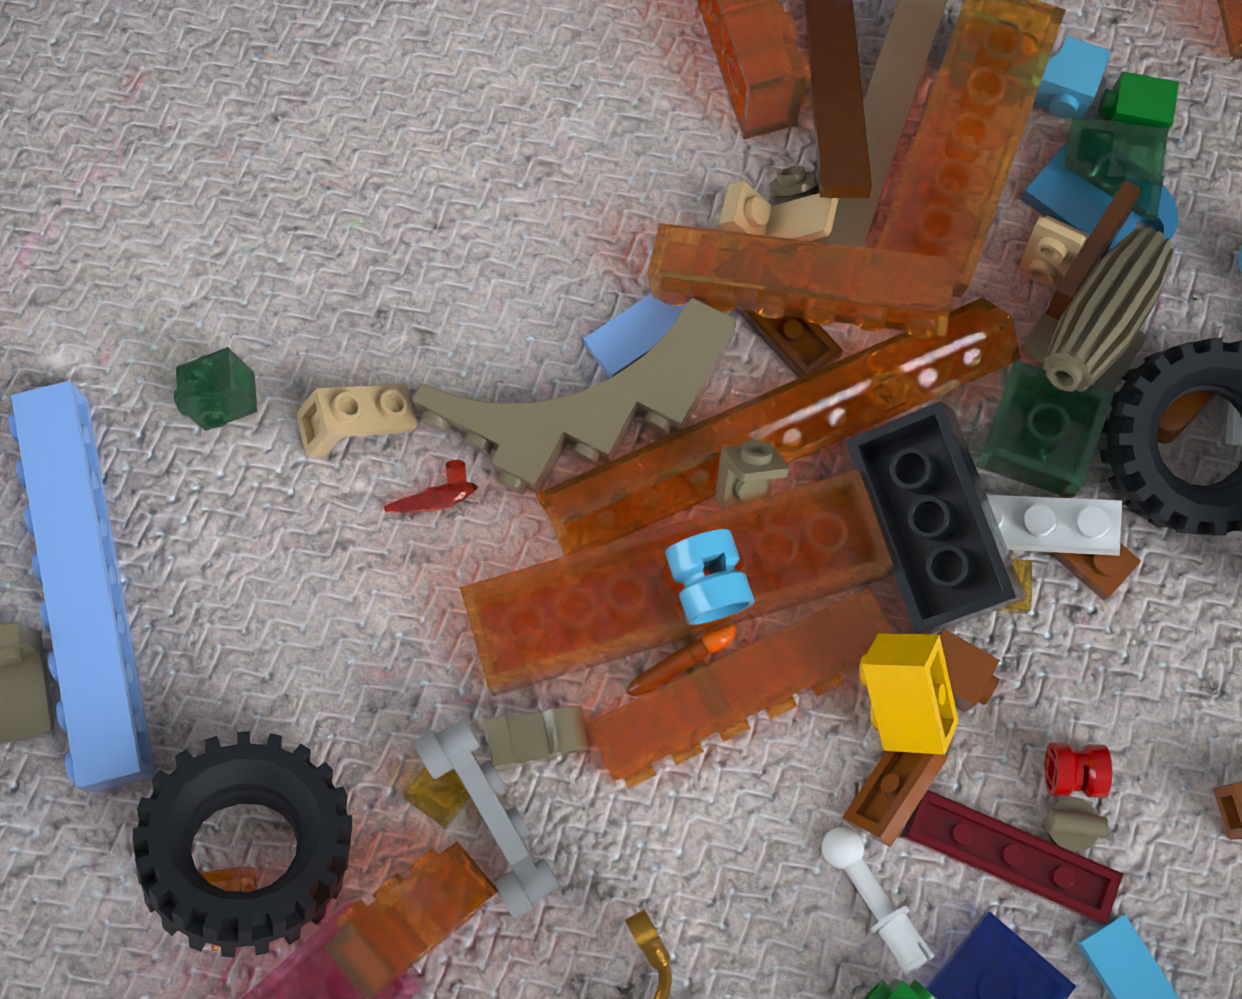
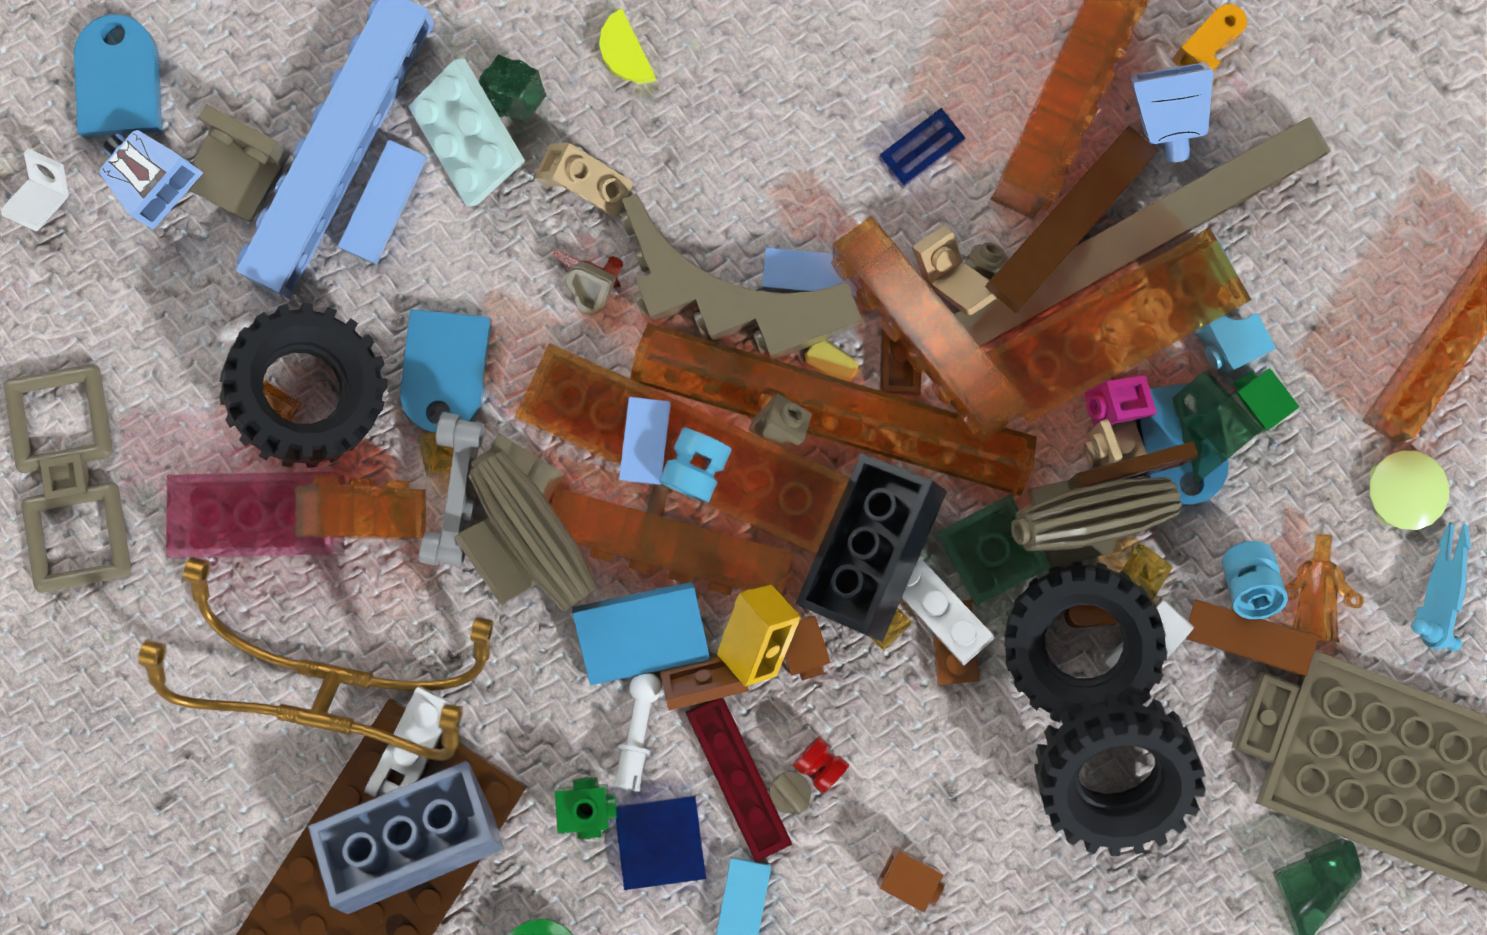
camera: 35 degrees right, 10 degrees up
dark orange piece [627,624,736,697] -> none
none -> light blue tile [338,139,427,265]
none -> dark azure tile [400,309,492,434]
none -> light aqua plate [408,59,525,207]
none -> dark tan plate [454,450,598,612]
none -> dark tan tile [565,262,617,315]
none -> dark azure tile [572,582,710,685]
none -> neon yellow tile [599,7,656,85]
none -> light blue tile [619,397,671,485]
none -> light yellow piece [804,340,859,386]
none -> clear blue tile [878,107,966,189]
none -> dark pink bracket [1085,375,1157,427]
none -> clear yellow tile [1122,544,1173,601]

